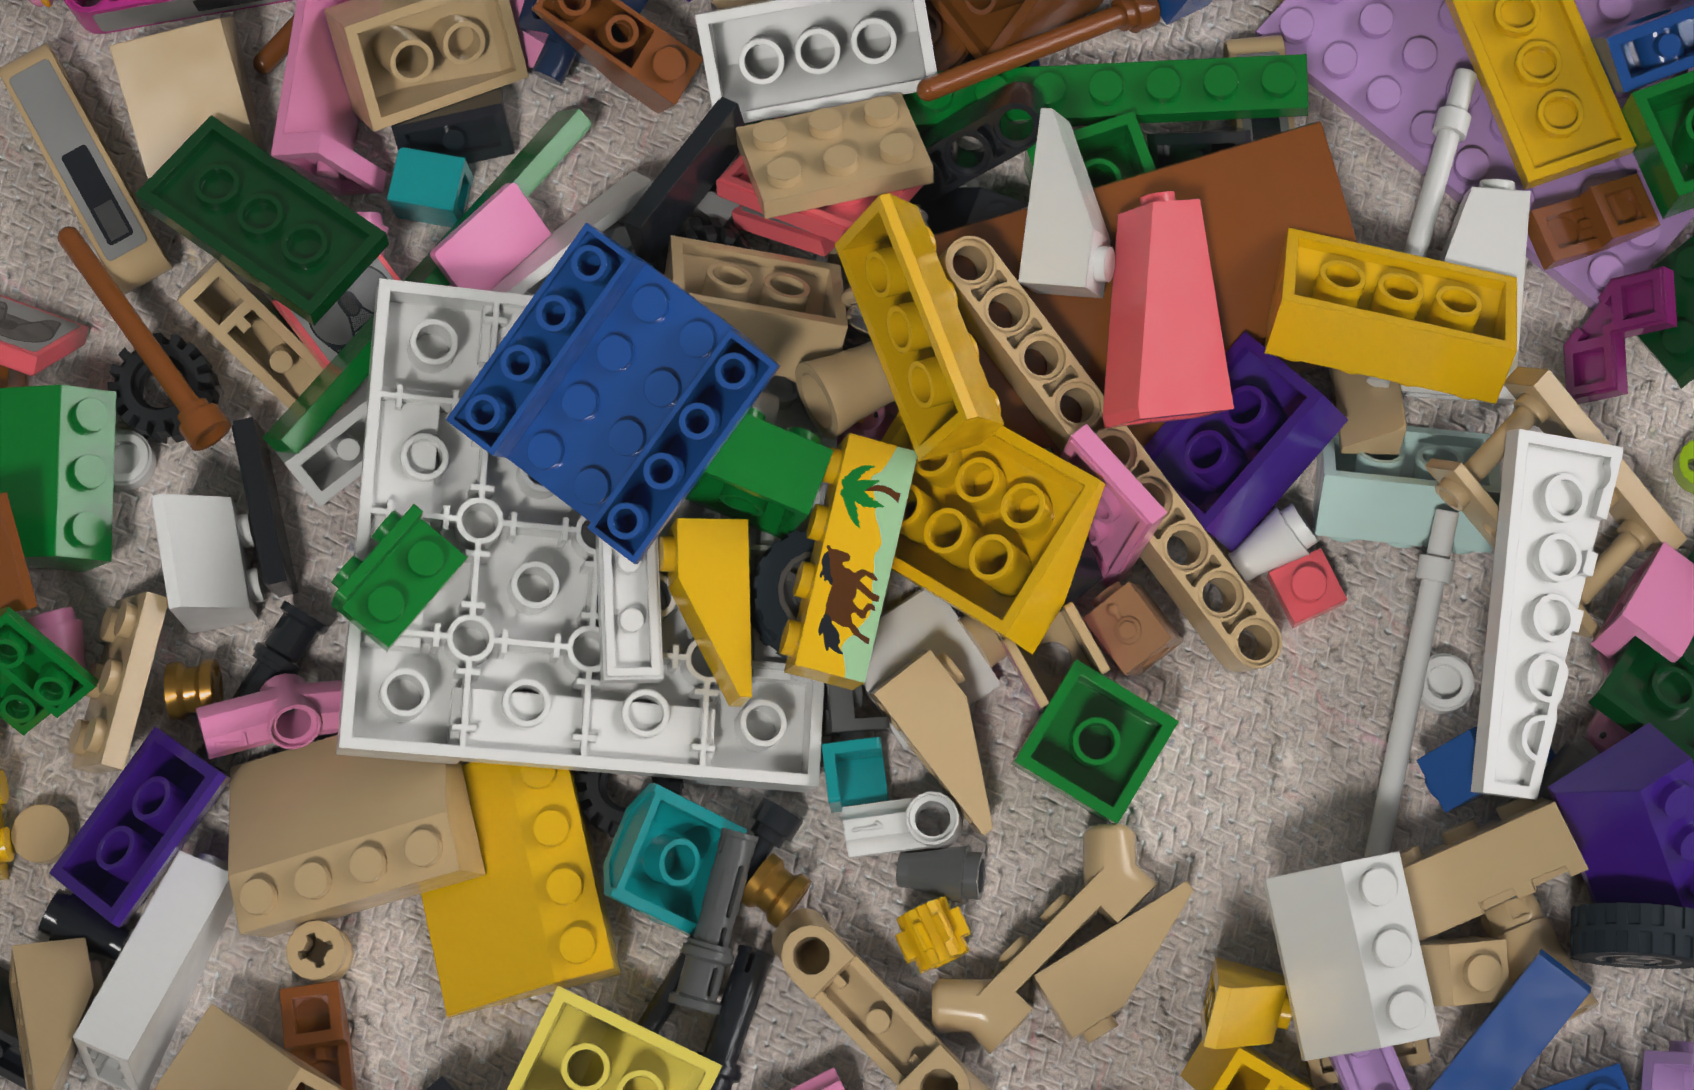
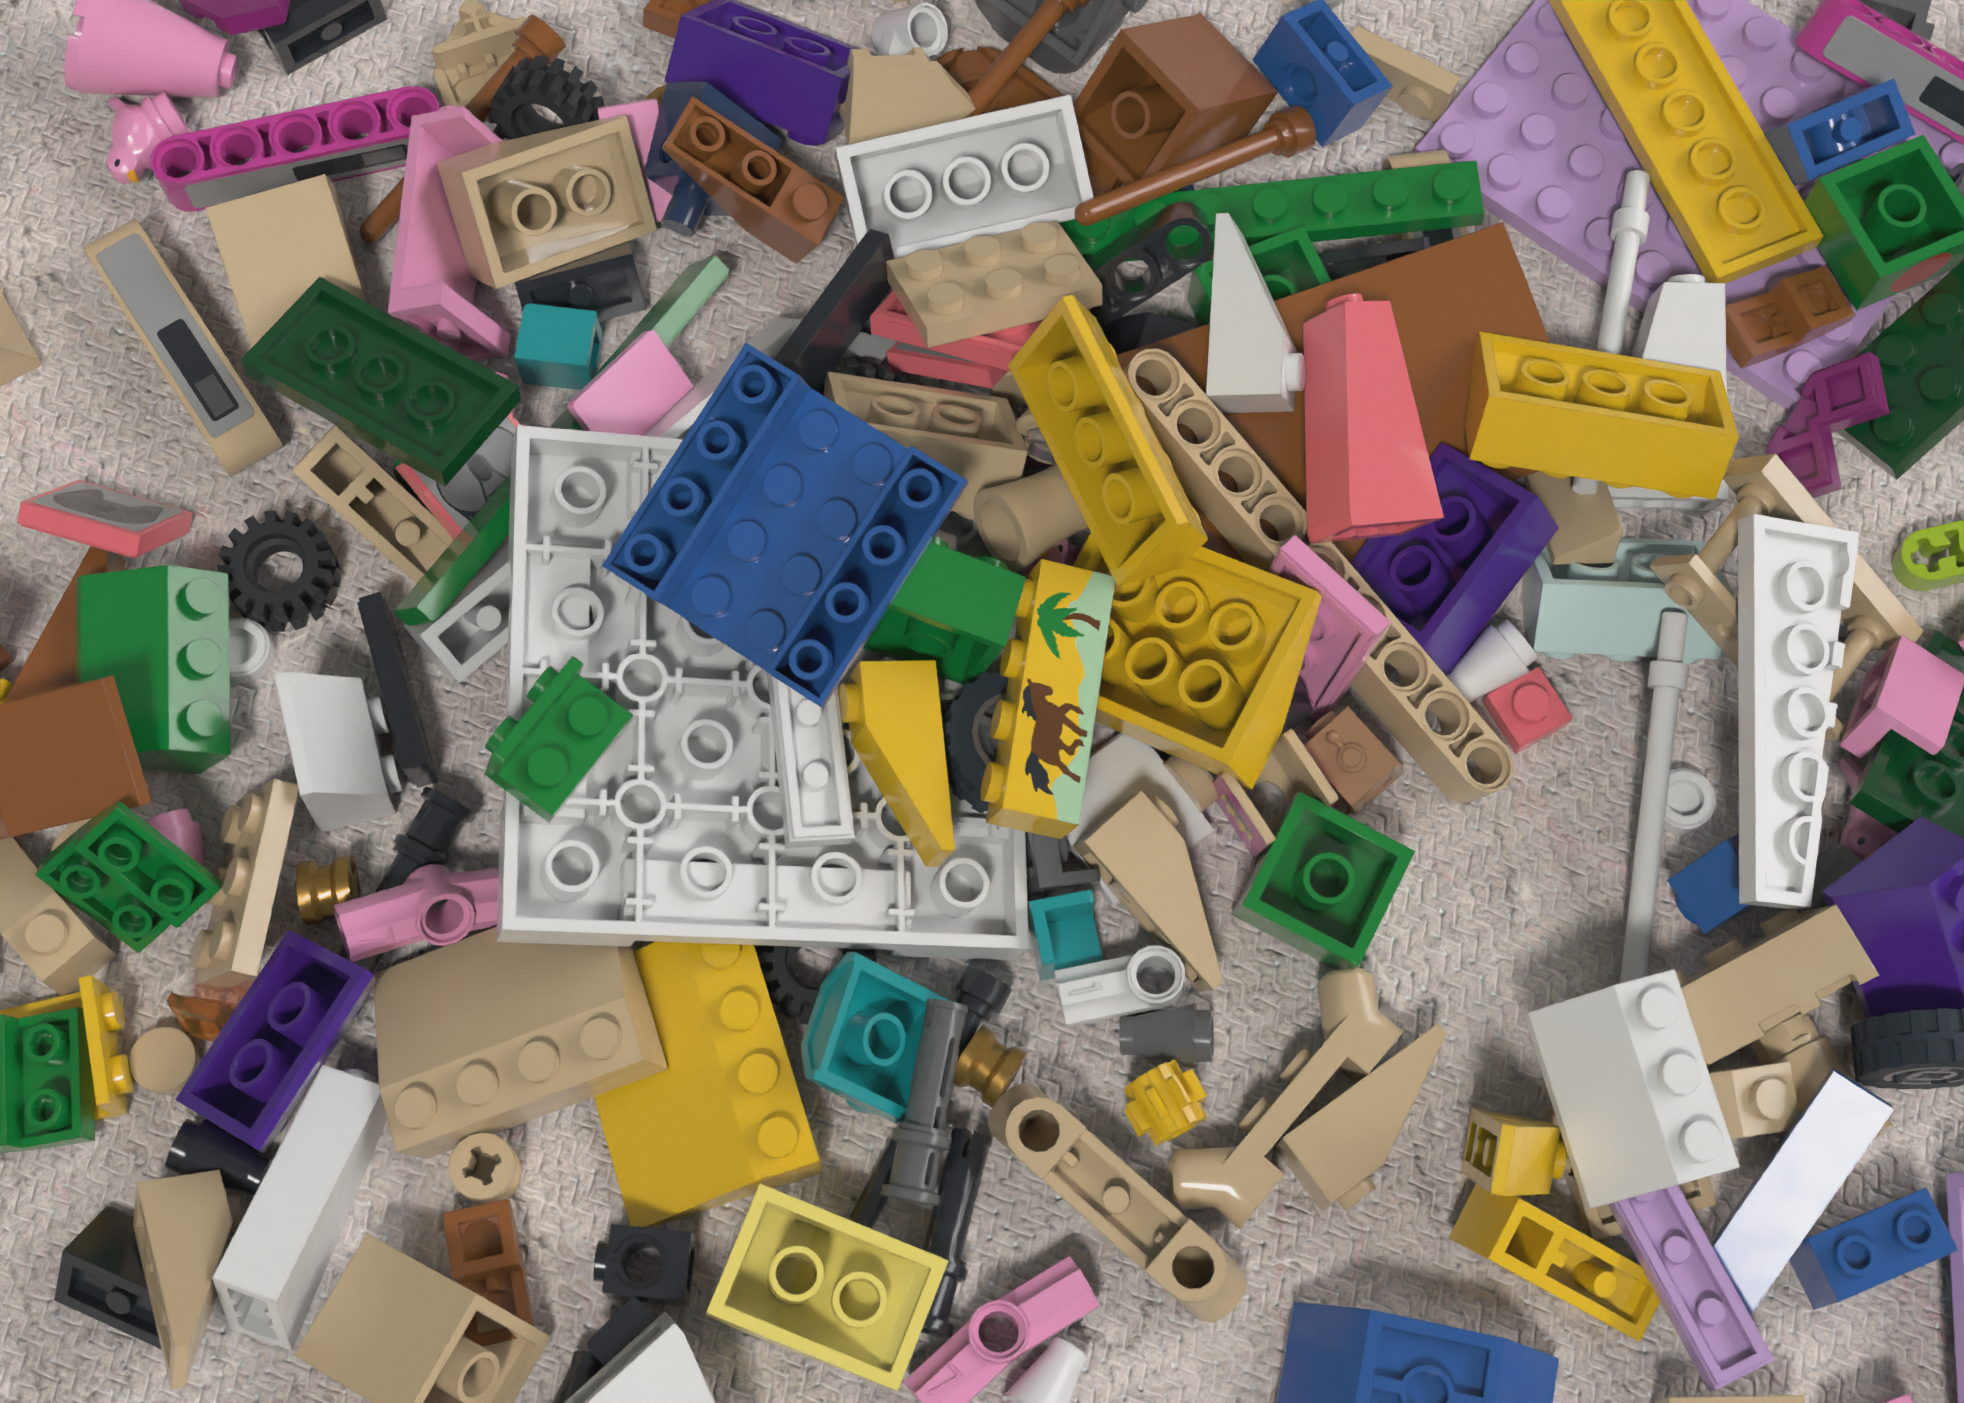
camera: 15 degrees left, 5 degrees down
dark orange piece [57,226,231,451] -> none
none -> clear orange slope [167,993,238,1042]
none -> black brick [593,1224,697,1307]

